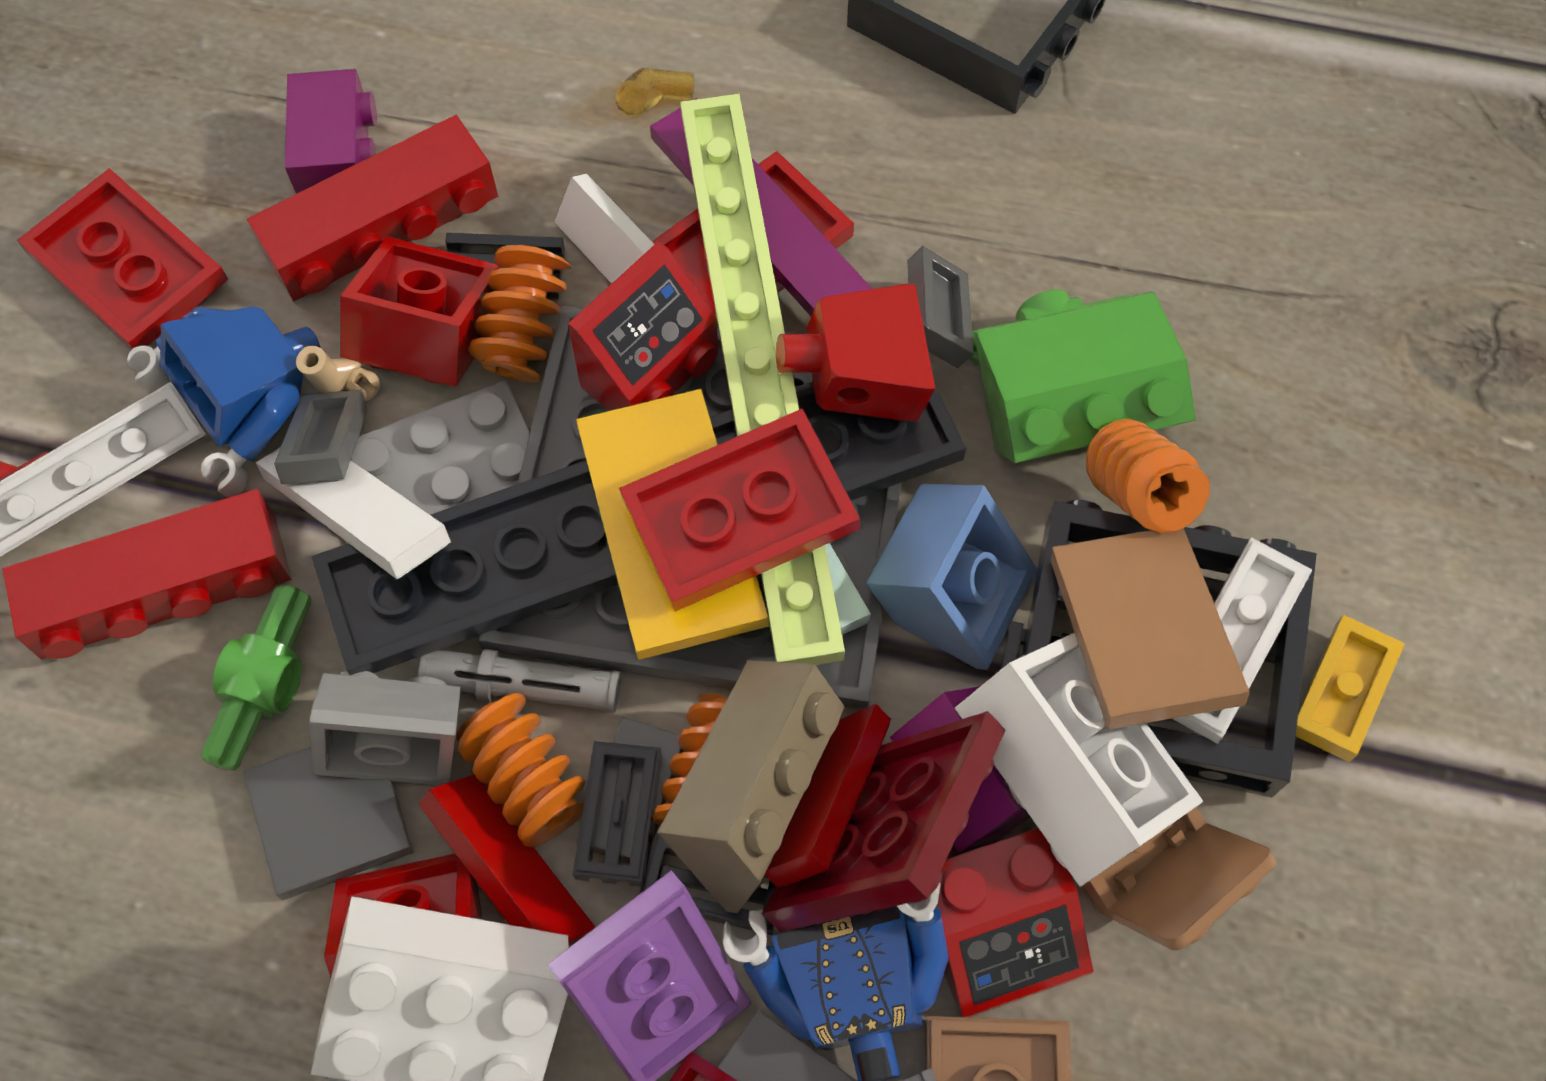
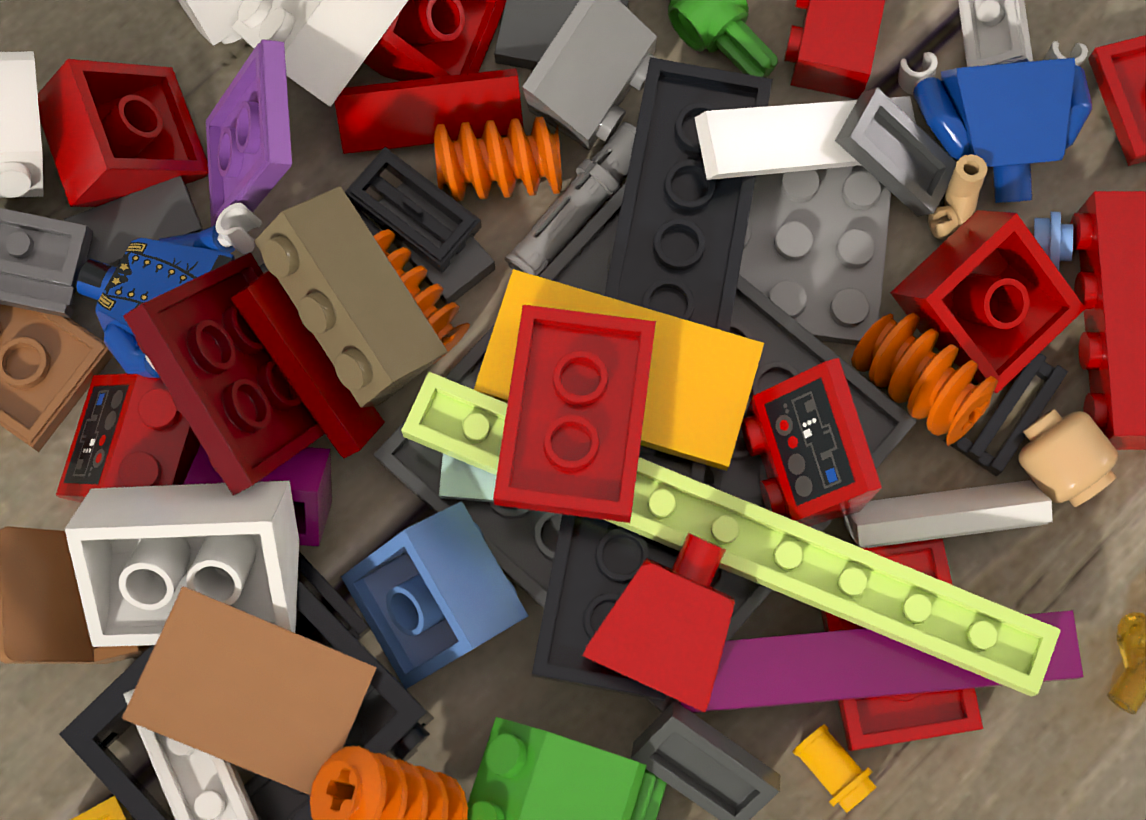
camera: 120 degrees right, 10 degrees up
none -> yellow pin [792,723,877,813]
none -> tan head [1018,408,1118,507]
none -> light blue plate [1034,211,1073,271]

